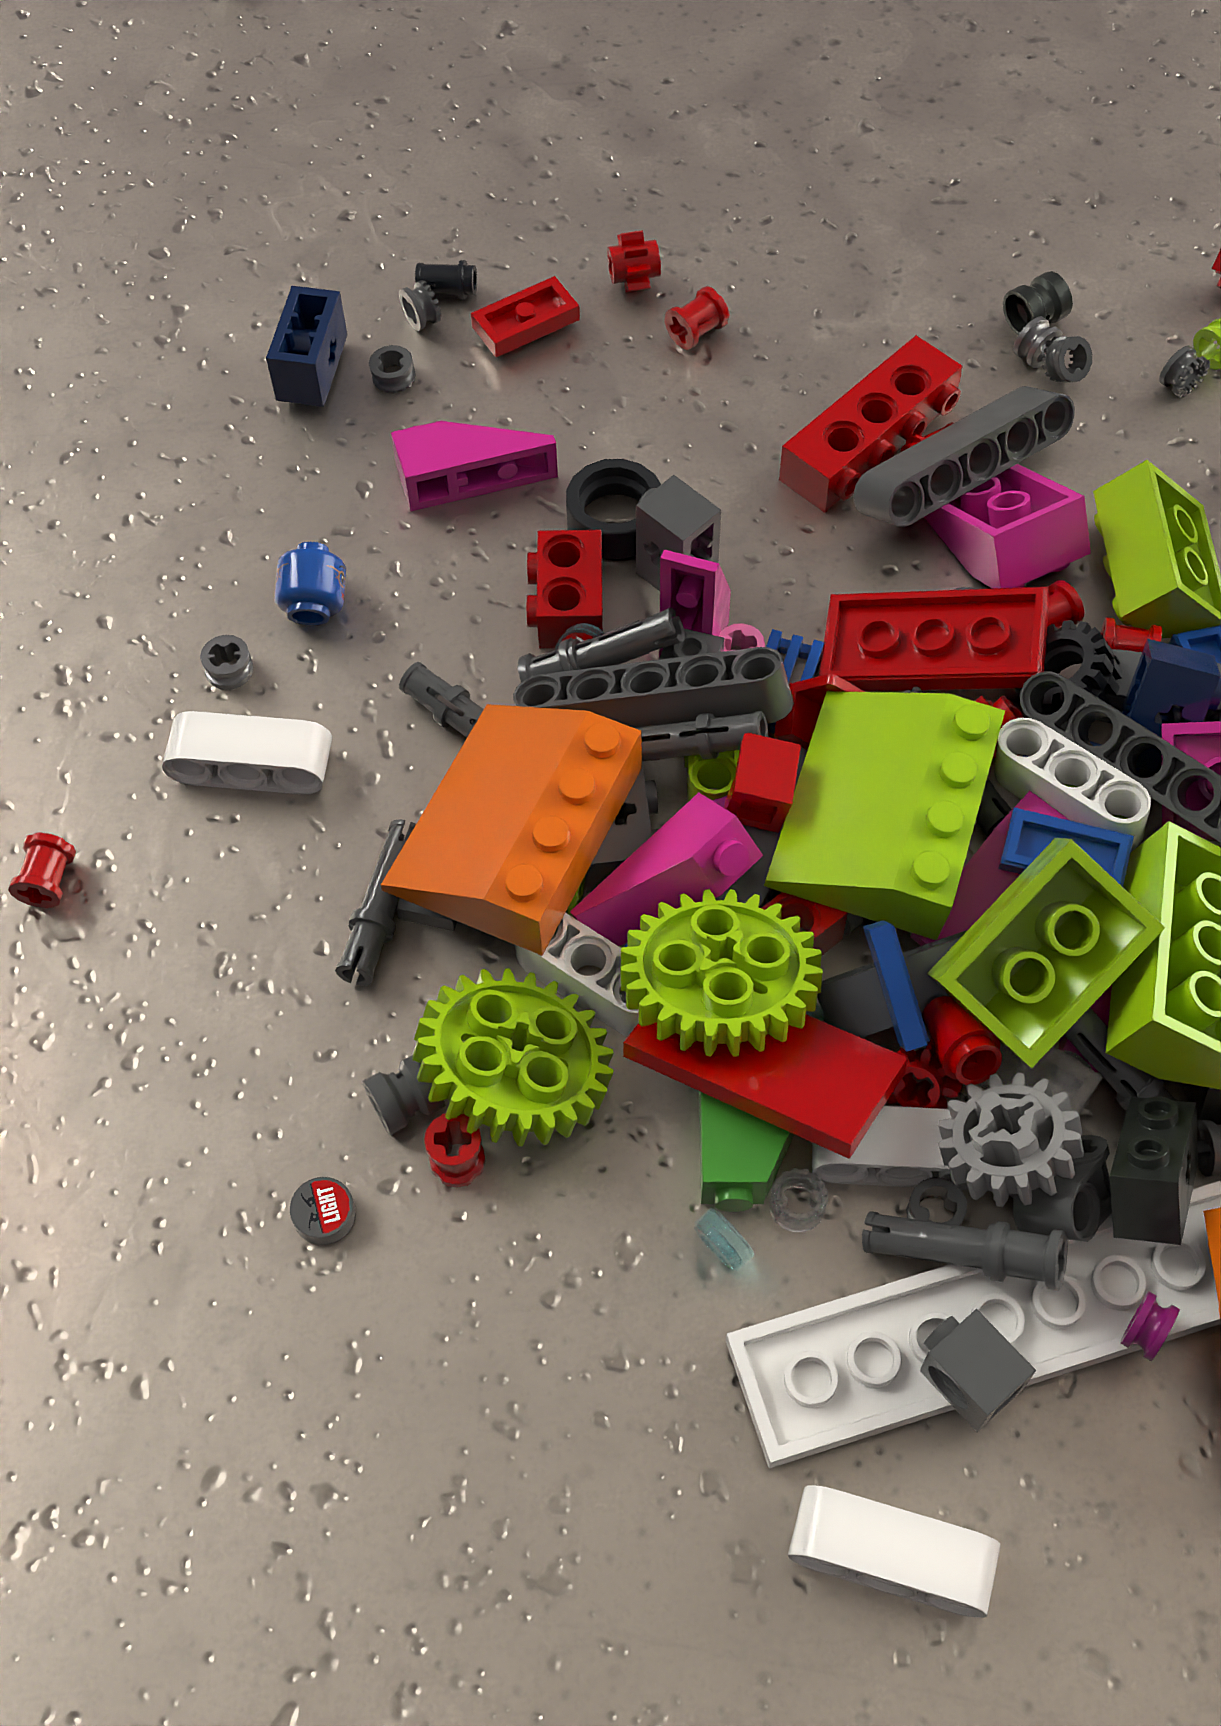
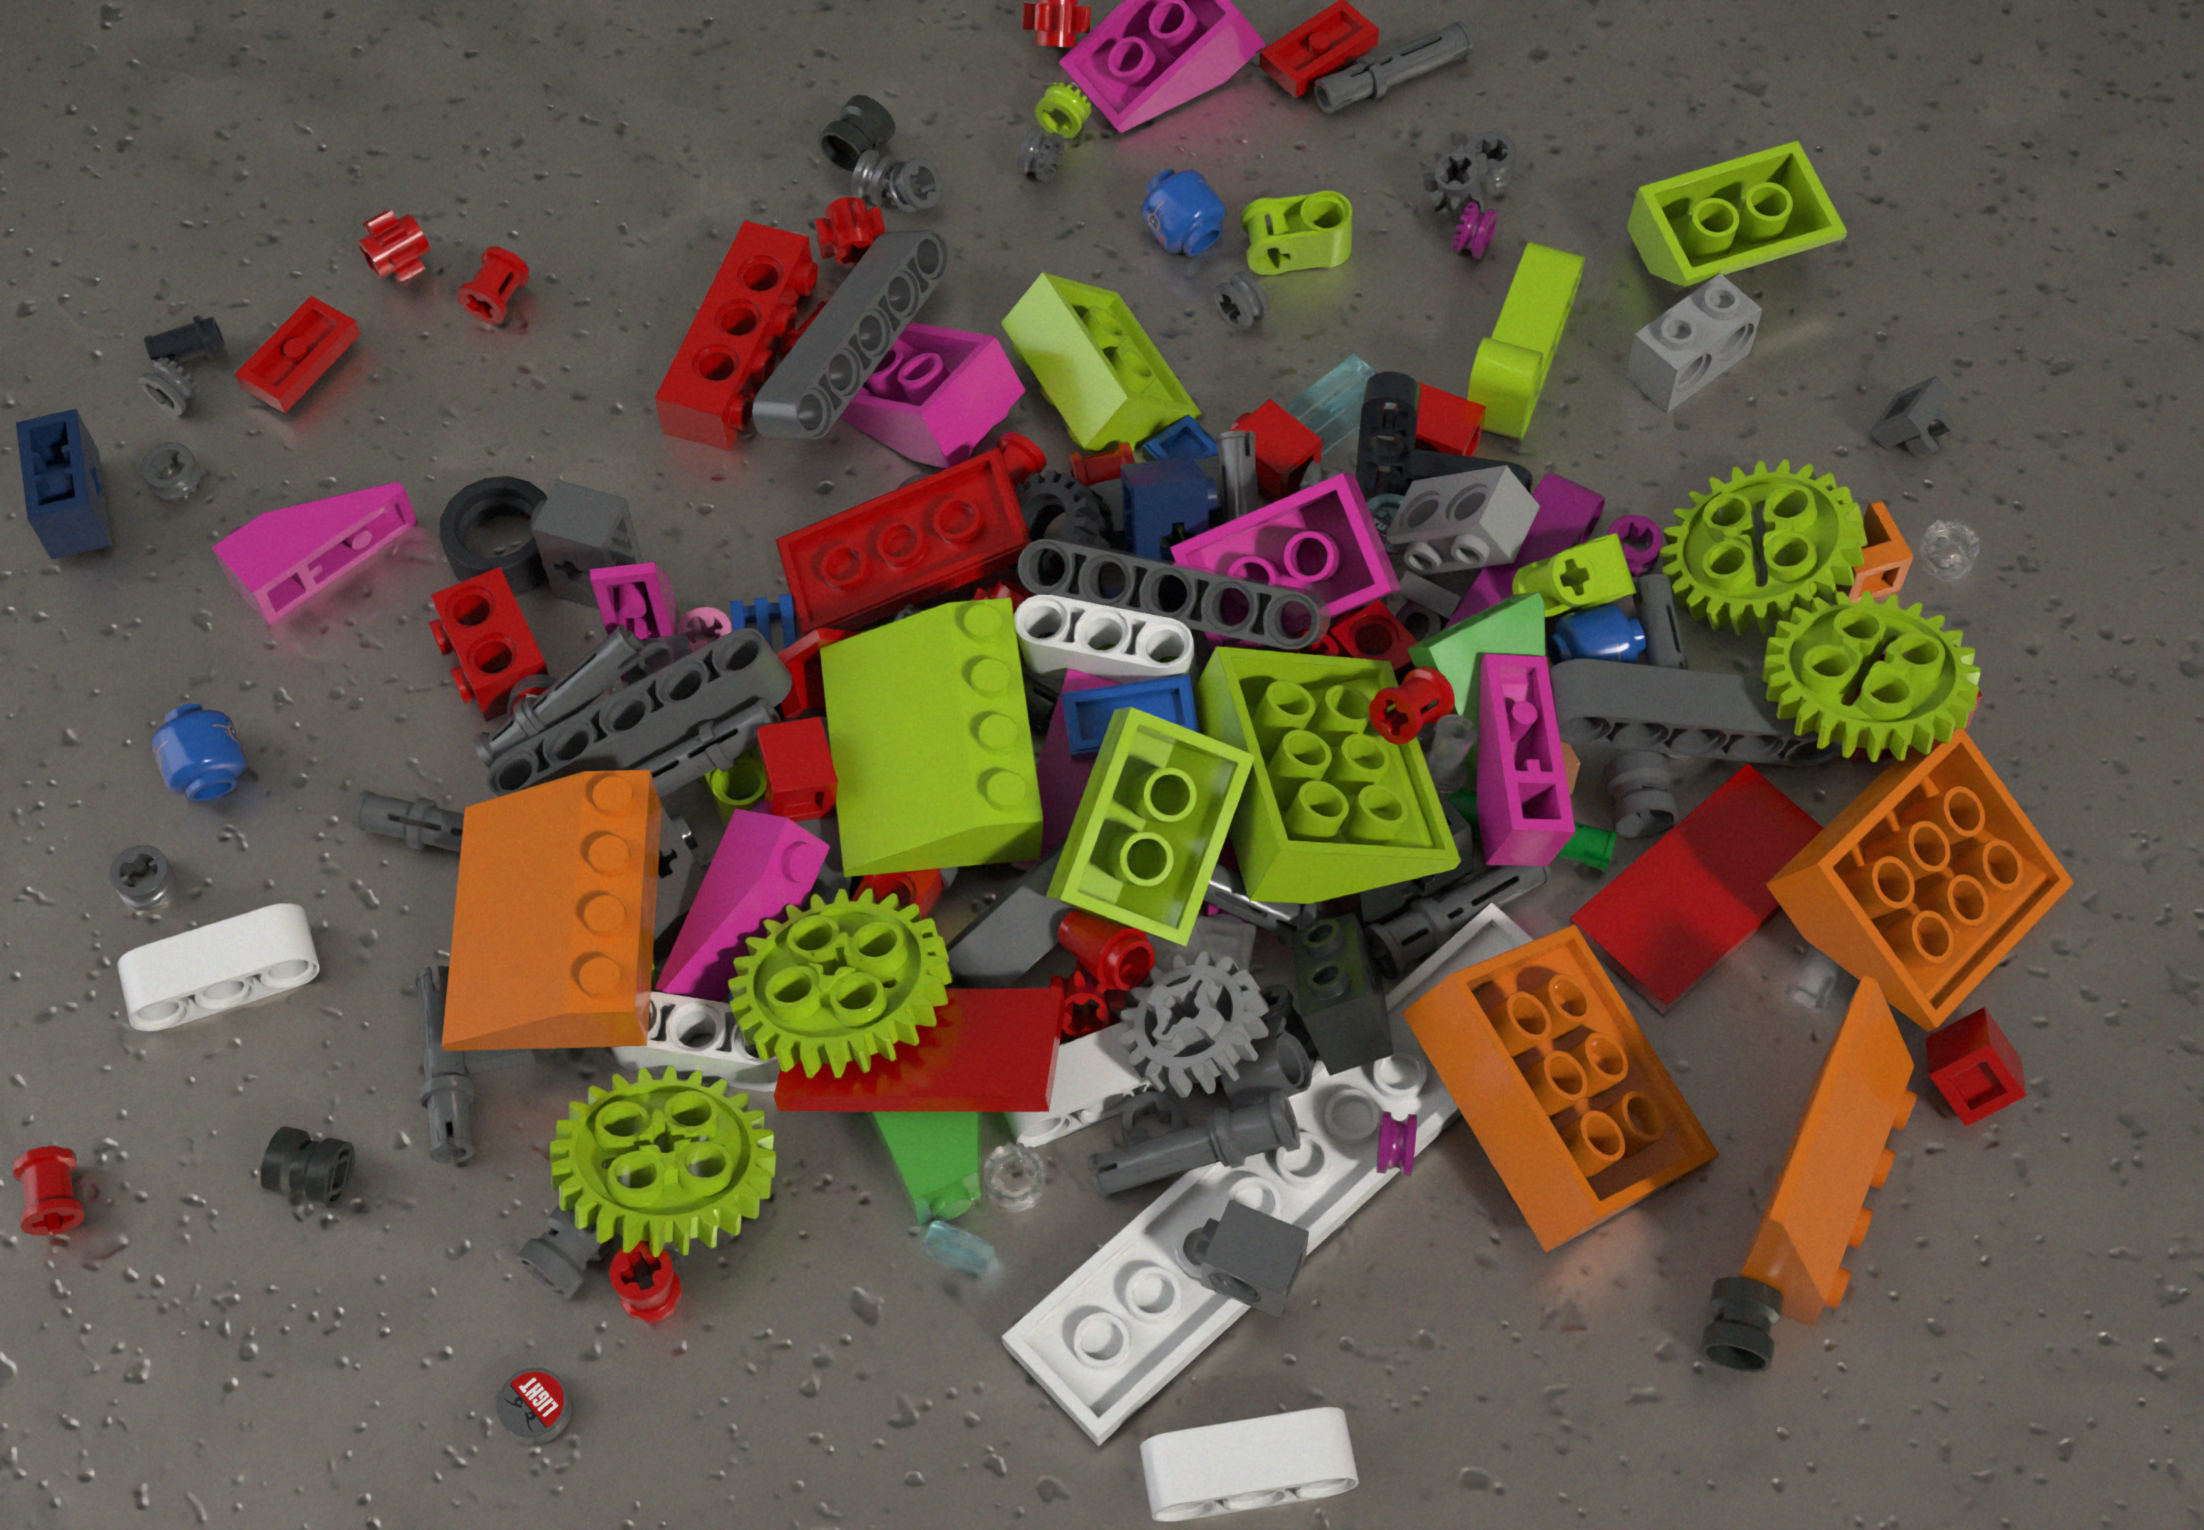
camera: 25 degrees left, 0 degrees up
blue tile [863,920,929,1052] -> none
none -> pearl dark grey wheel [260,1126,355,1208]
none -> red gear [814,197,886,269]

